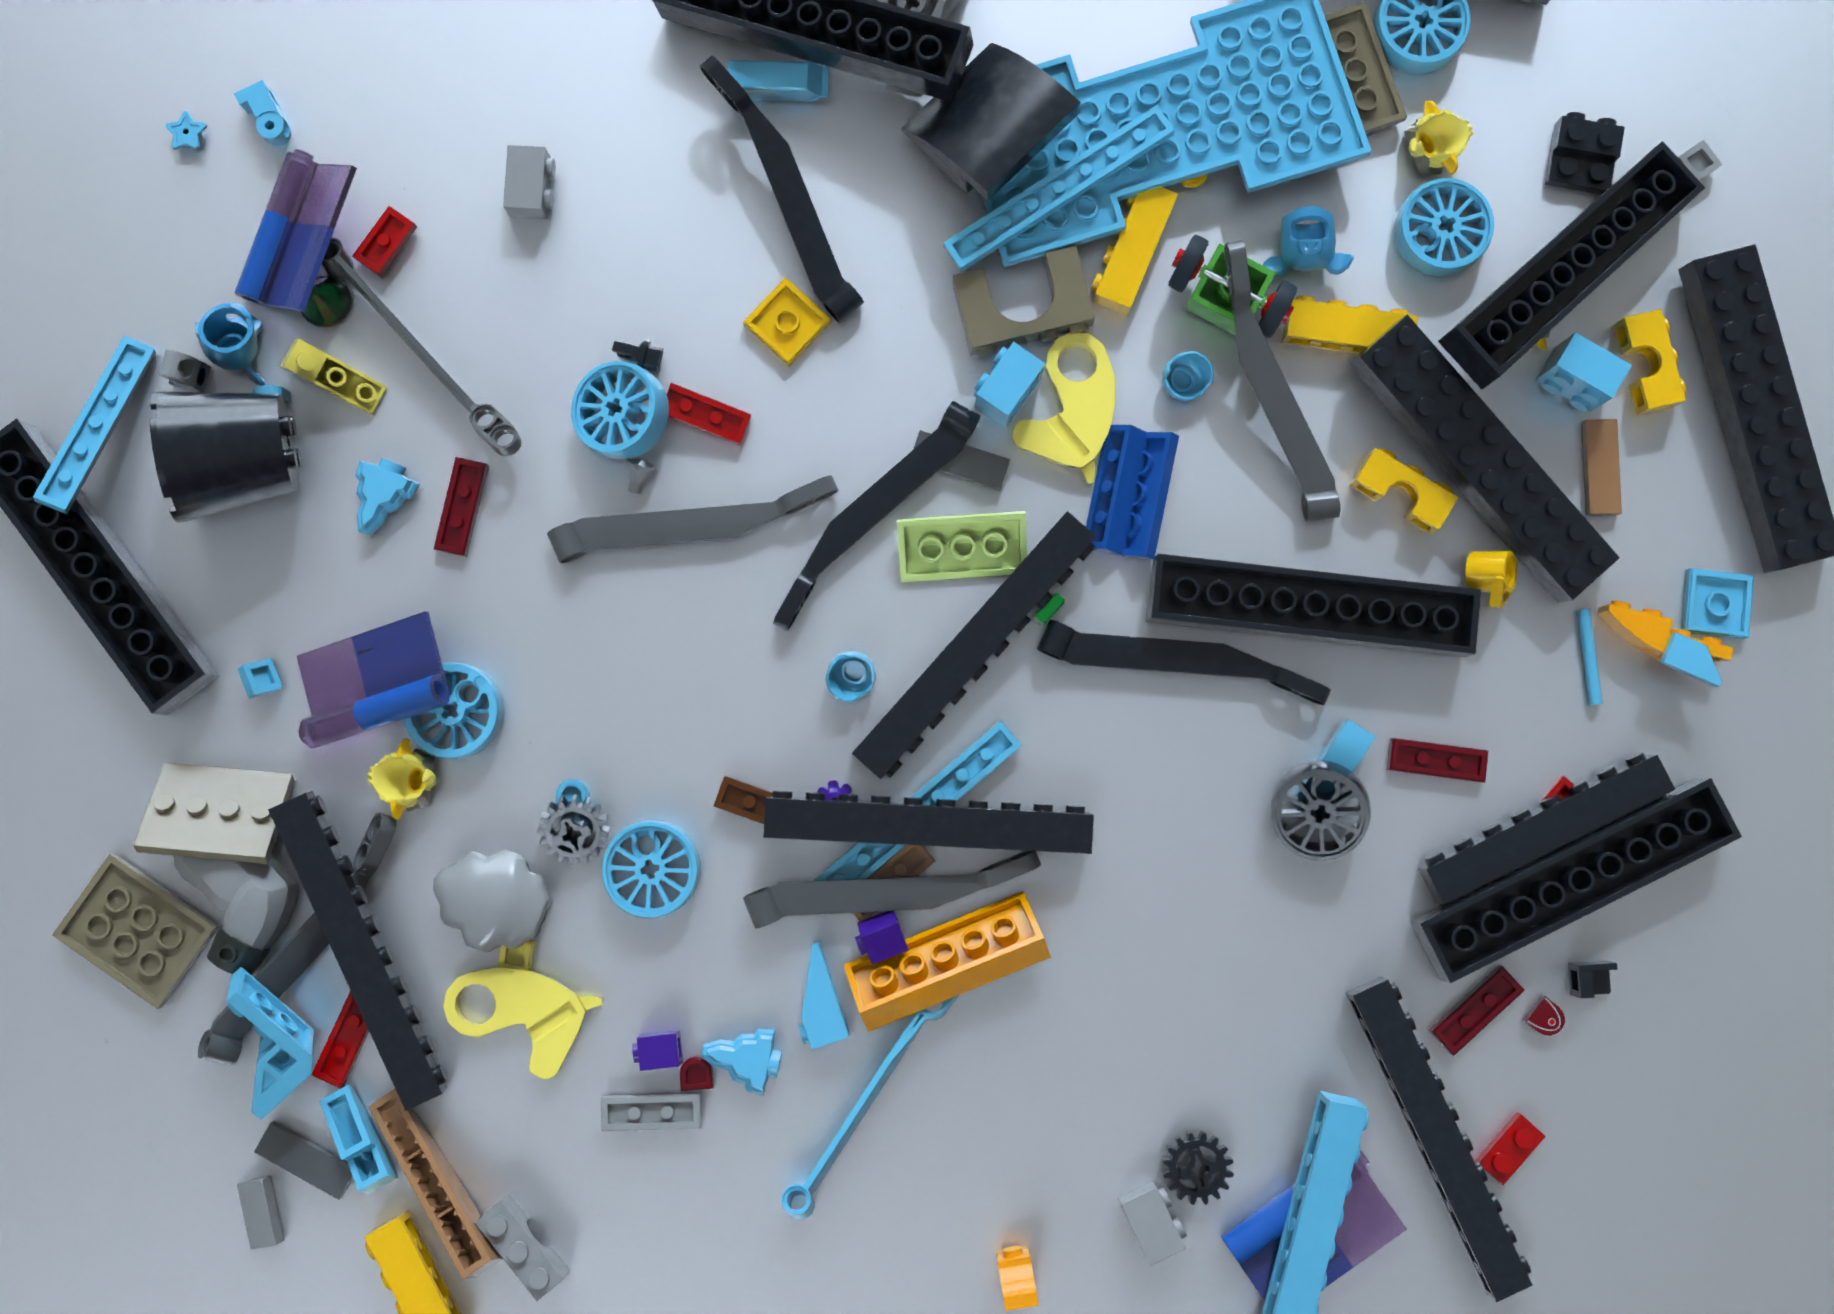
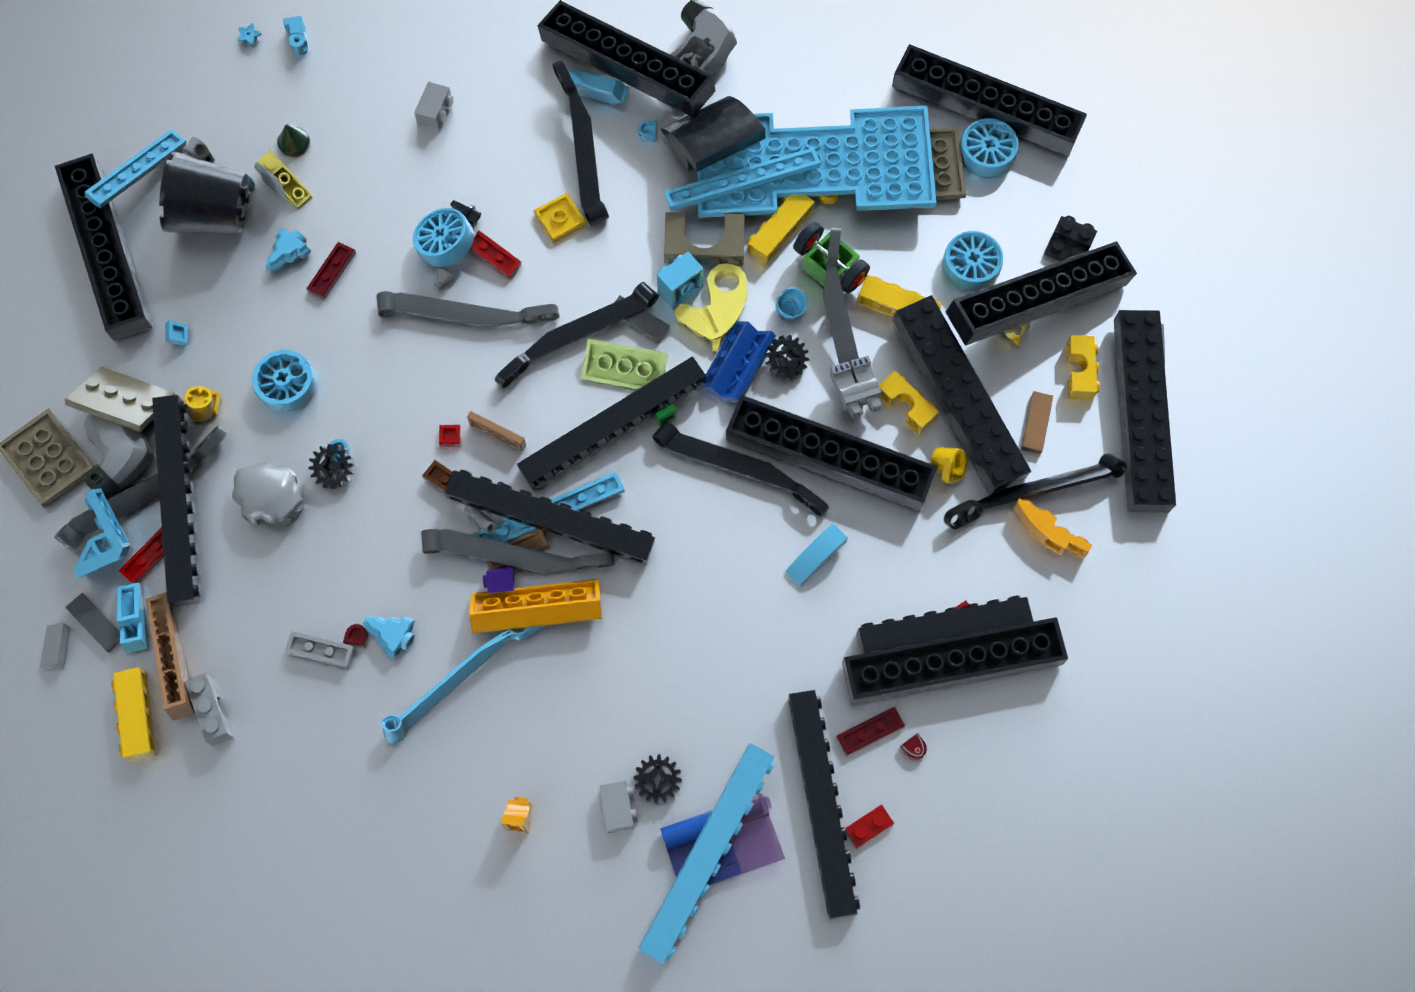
camera: 15 degrees right, 15 degrees down
dark azure piece [195,302,265,386] -> none
clear purple door [234,149,357,311] -> none
clear purple door [296,611,450,748] -> none
dark grey piece [321,237,522,456] -> none
red plate [352,206,417,277] -> none
light yellow hair [367,738,436,820] -> none
light yellow animal [443,966,602,1079] -> none
light yellow tile [497,940,537,971] -> none
medium azure piece [602,820,701,918] -> none
dark purple brick [632,1030,683,1071] -> none
medium azure slope [798,941,850,1050] -> none
medium azure hair [825,651,876,703] -> none
dark azure piece [1263,206,1354,276] -> none
black piece [1271,760,1371,861] -> none
dark red tile [1386,738,1489,783] -> none
light yellow hair [1404,101,1473,176] -> none
medium azure brick [1535,332,1632,412] -> none
black panel [1568,961,1618,998] -> none
medium azure bar [1577,609,1603,705] -> none
medium azure tile [1660,632,1722,687] -> none
light grey plate [1678,140,1722,181] -> none
medium azure tile [1681,568,1754,640] -> none
none -> yellow piece [184,386,221,422]
none -> white sticker [256,161,288,202]
none -> red tile [439,425,461,447]
none -> light grey piece [464,505,497,534]
none -> medium nougat tile [467,411,526,451]
none -> medium azure tile [637,120,657,141]
none -> black gear [765,335,809,380]
none -> light grey hips [830,355,882,418]
none -> black piece [944,453,1127,530]

